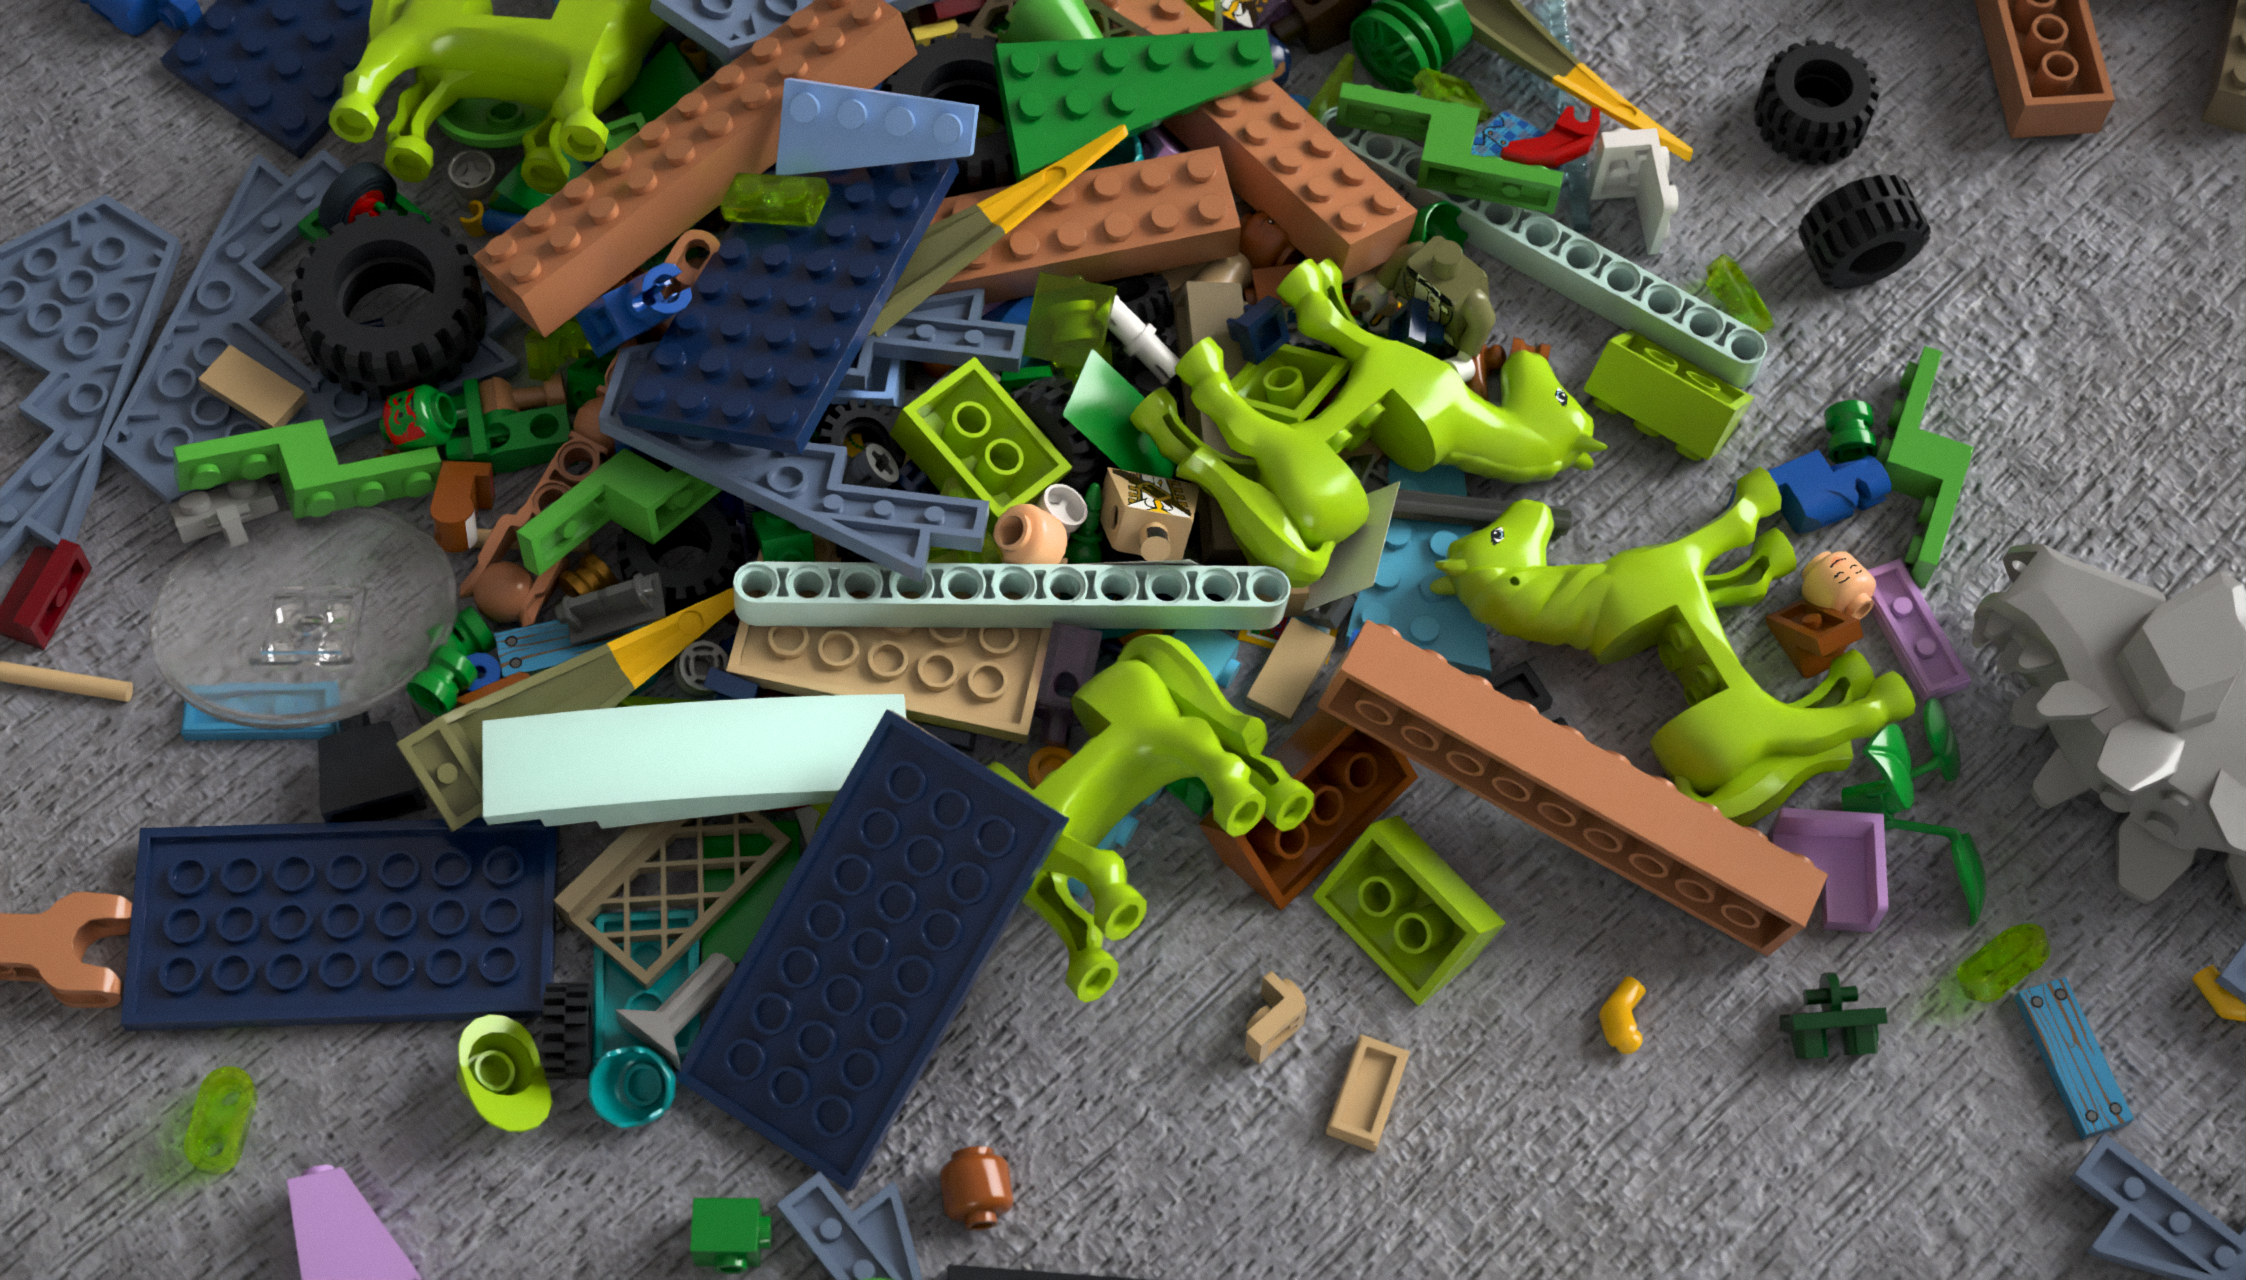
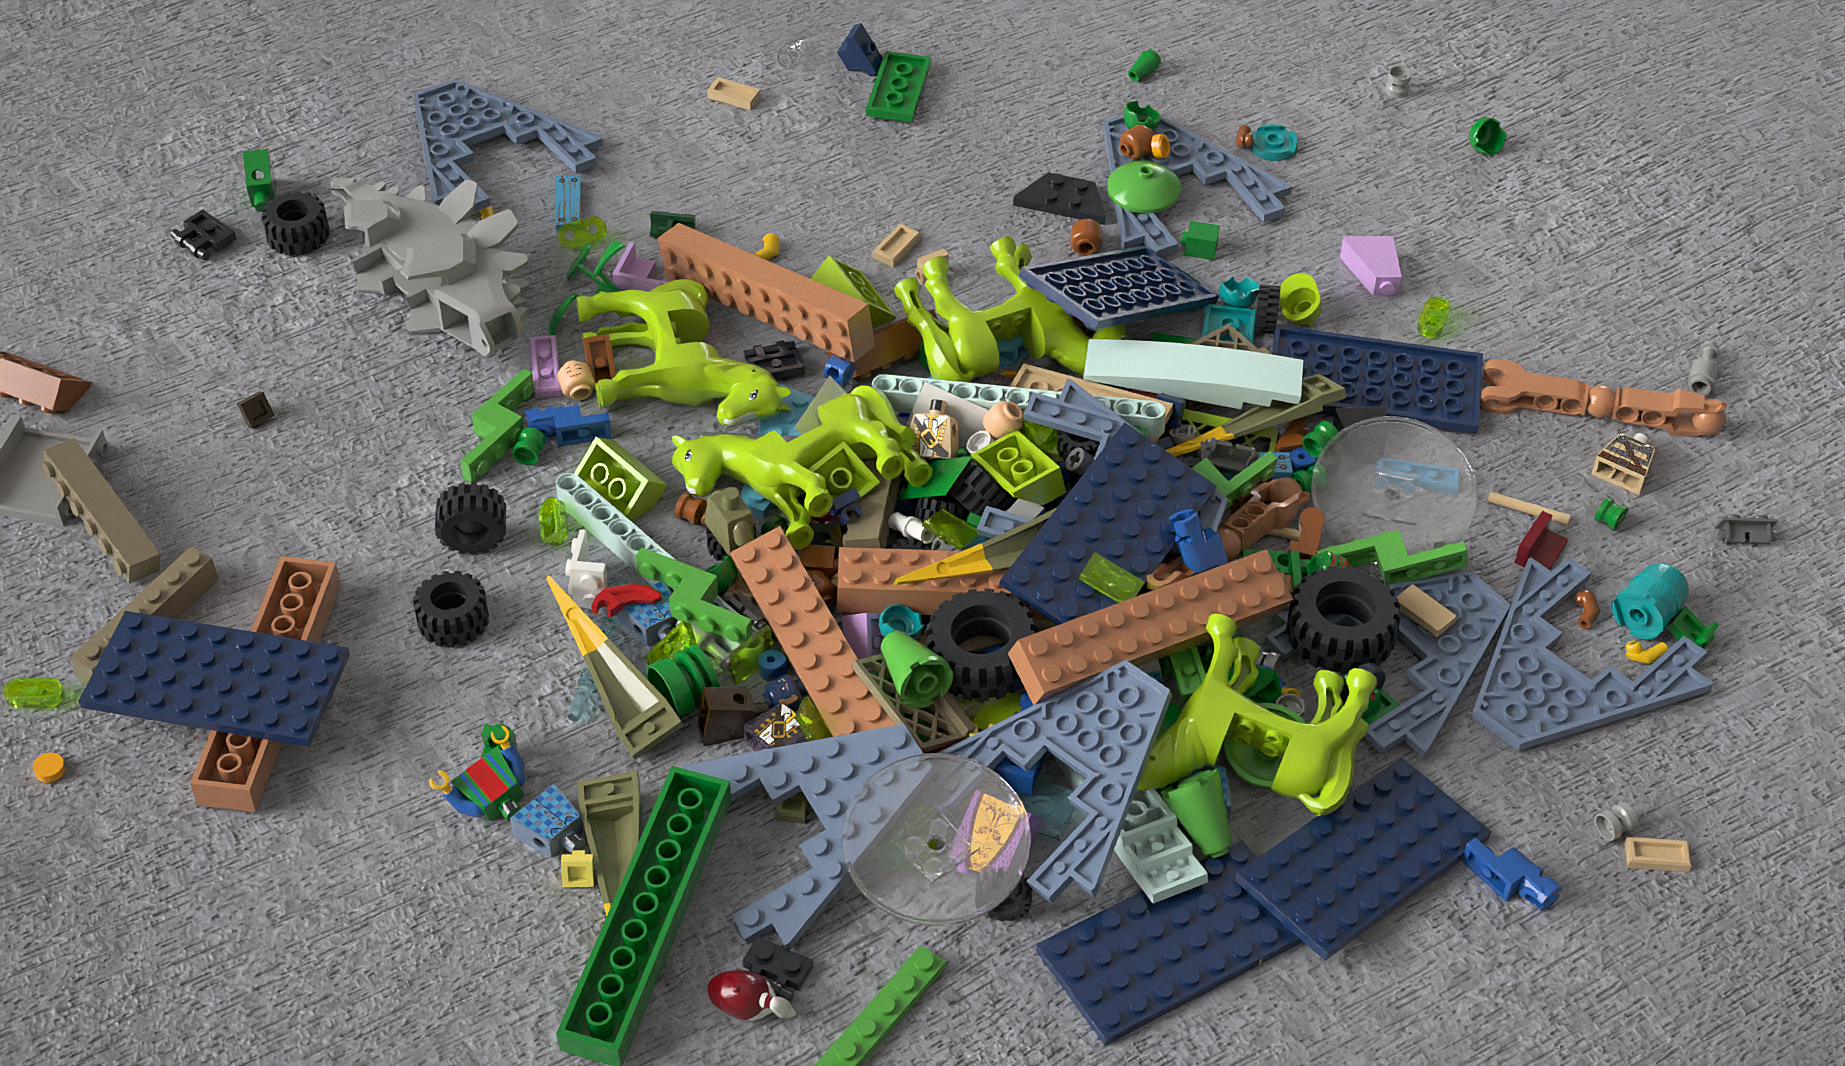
camera: 165 degrees left, 15 degrees down
light grey piece [615,953,736,1072] -> none
light blue wing [775,78,979,176] -> none
green wing [992,29,1275,183] -> none
dark blue tile [1387,297,1445,355] -> none

